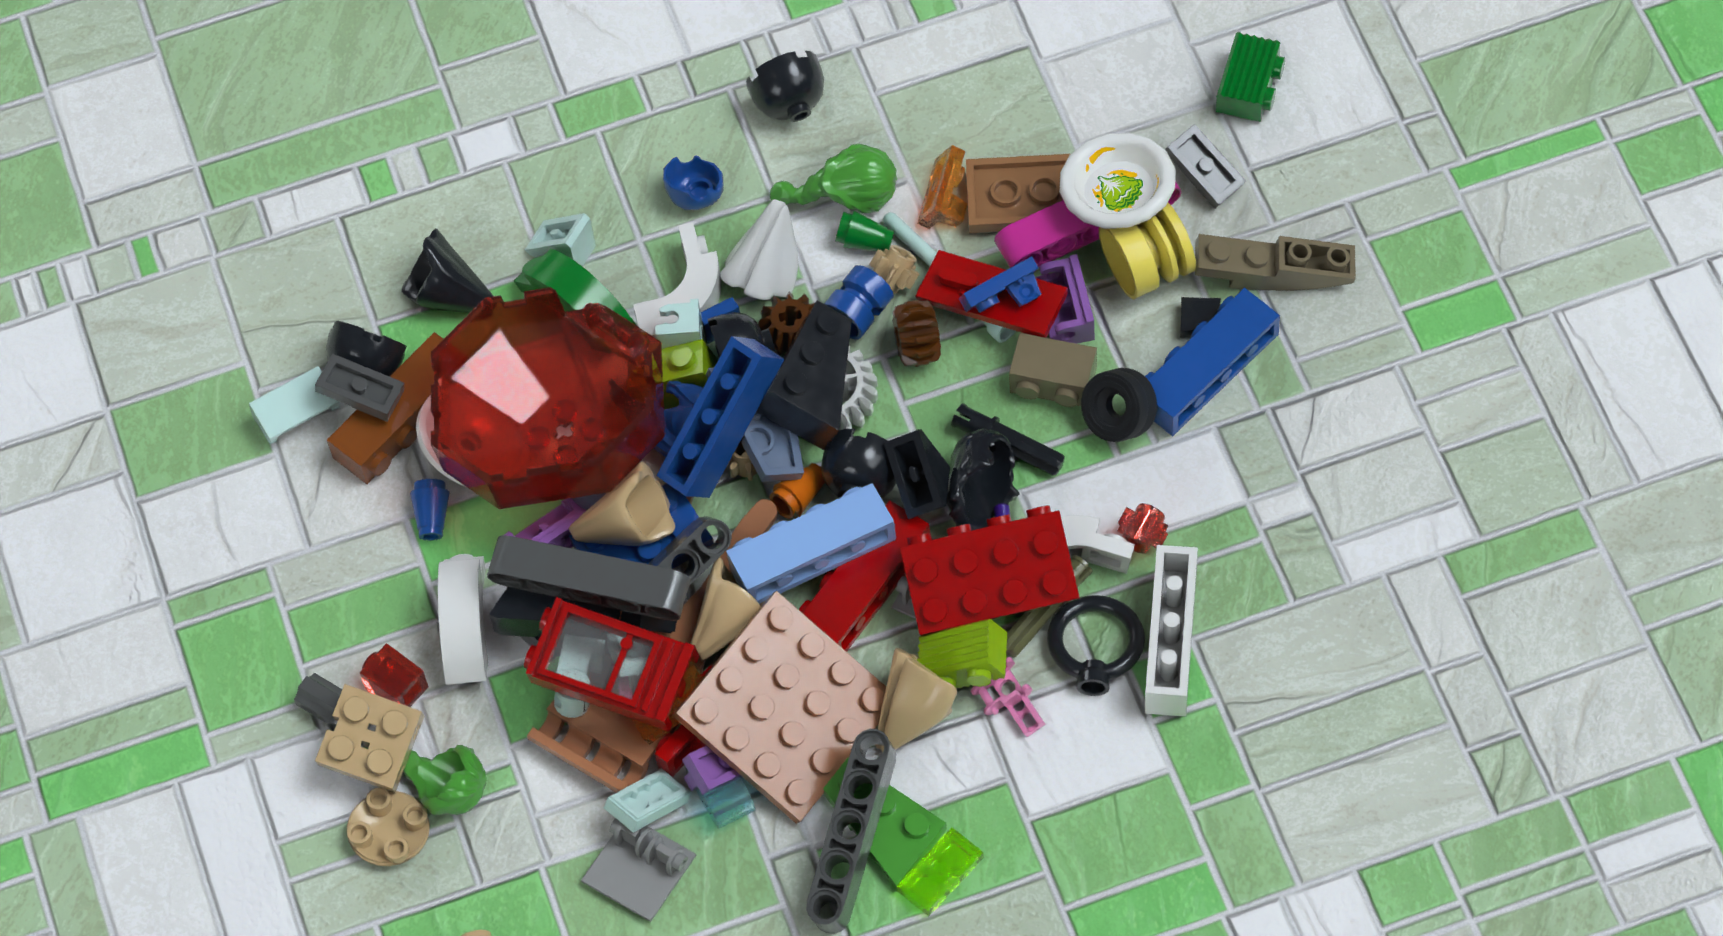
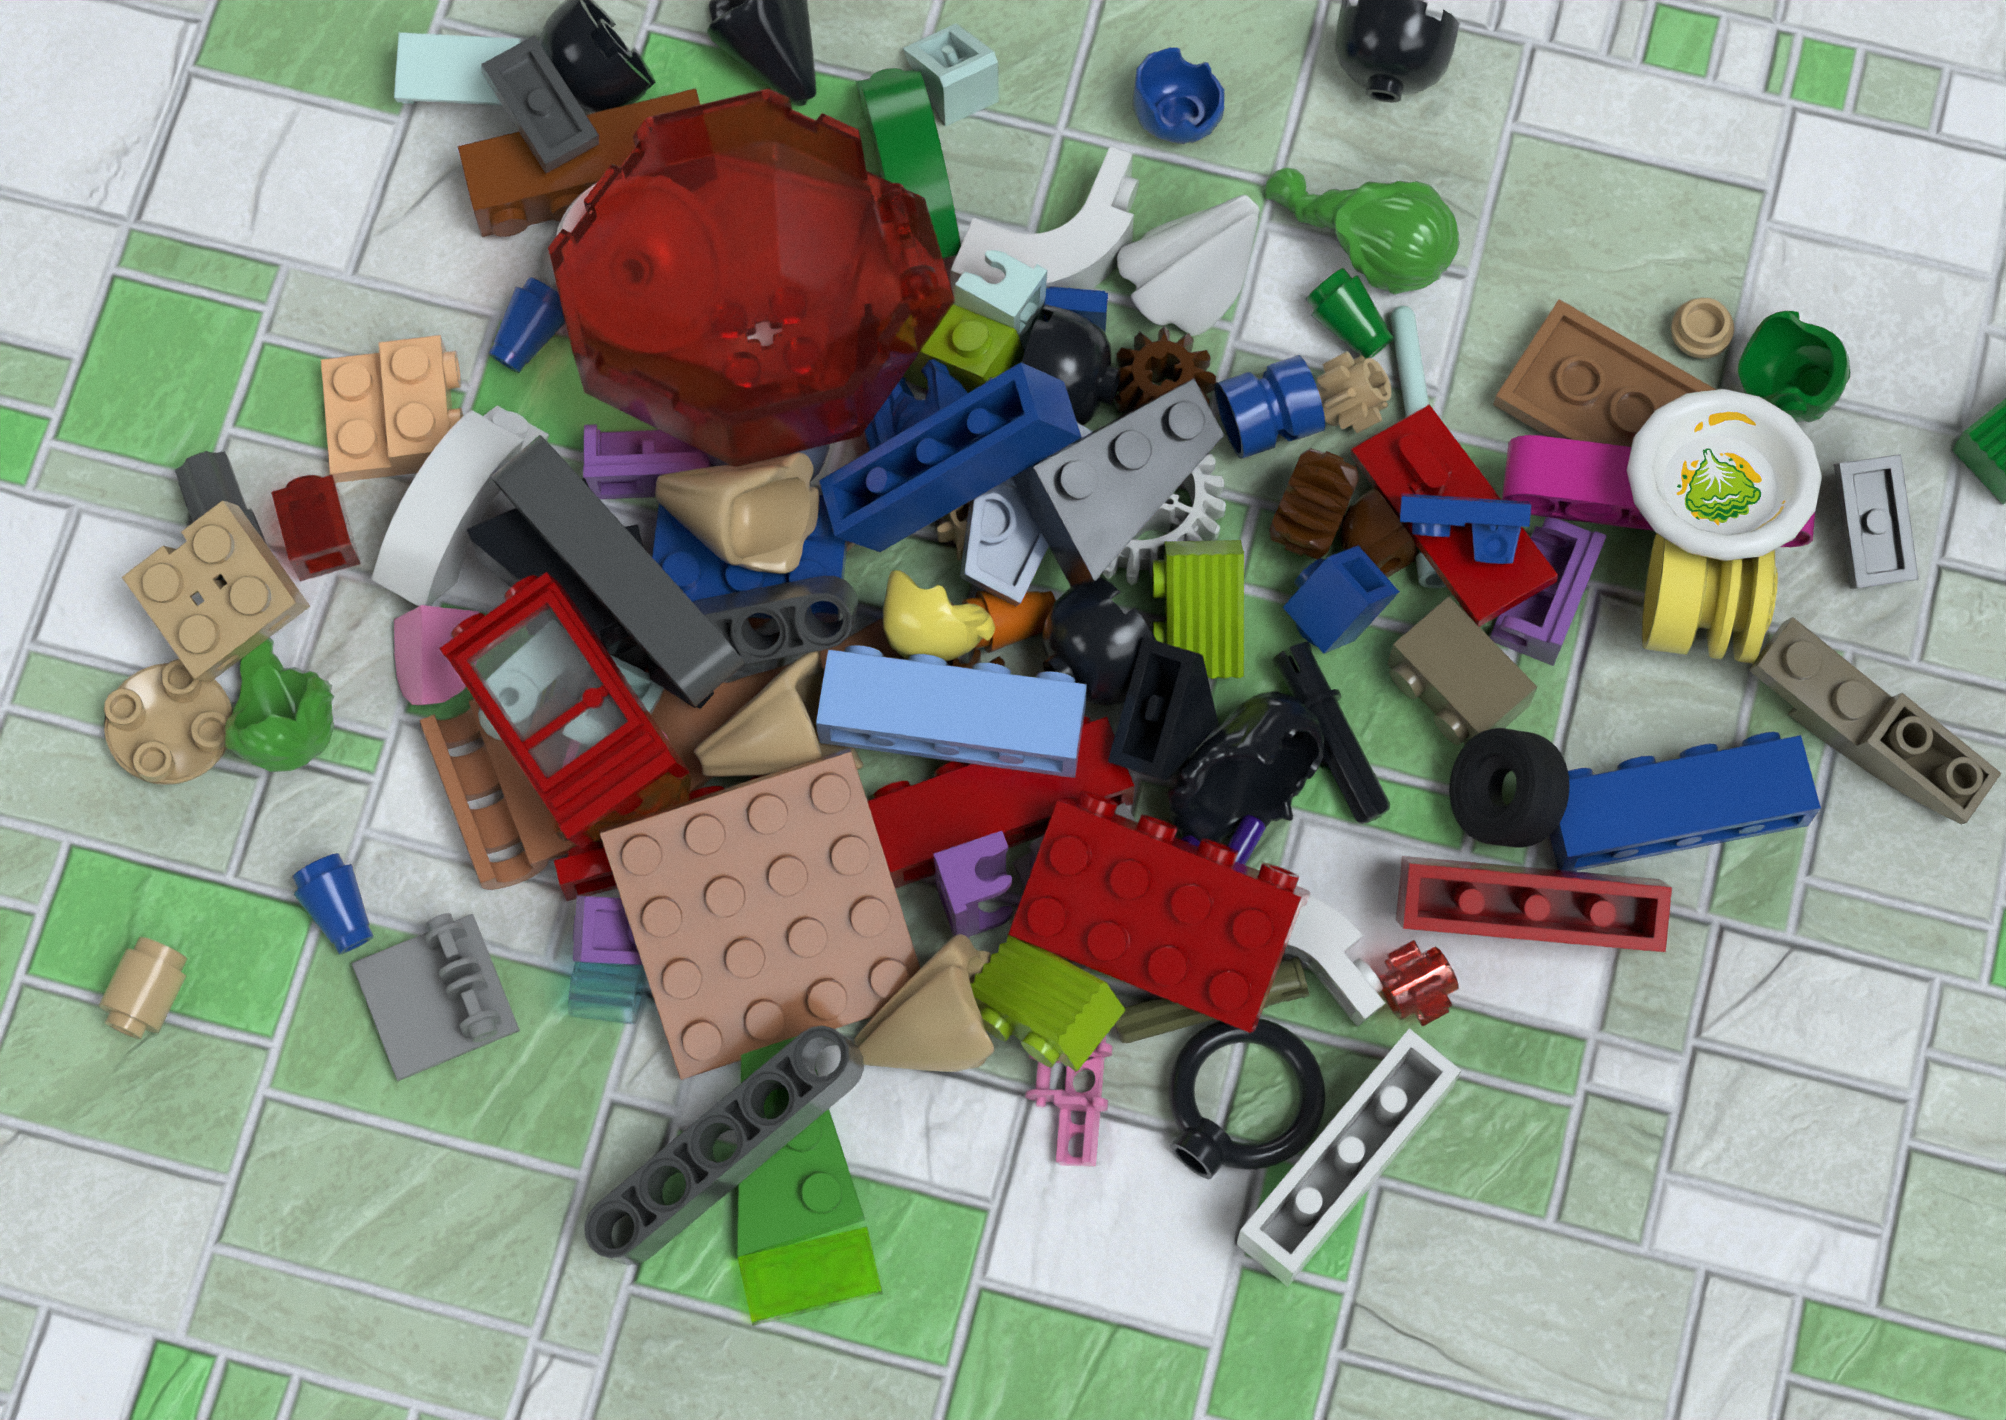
camera: 30 degrees right, 10 degrees up
light aqua plate [604,768,691,833] -> none
clear orange hinge [917,145,968,229] -> none
black tile [1180,297,1221,338] -> none
none -> blue cone [292,853,374,955]
none -> light nougat plate [321,335,463,483]
none -> bright pink brick [394,605,479,705]
none -> light yellow hair [883,570,995,661]
none -> medium lavender hinge [933,831,1013,939]
none -> lime brick [1152,540,1244,679]
none -> blue brick [1283,545,1400,654]
none -> reddish brown piece [1341,487,1418,578]
none -> red brick [1396,856,1672,952]
none -> tan plate [1671,298,1734,359]
none -> green cap [1738,311,1851,423]

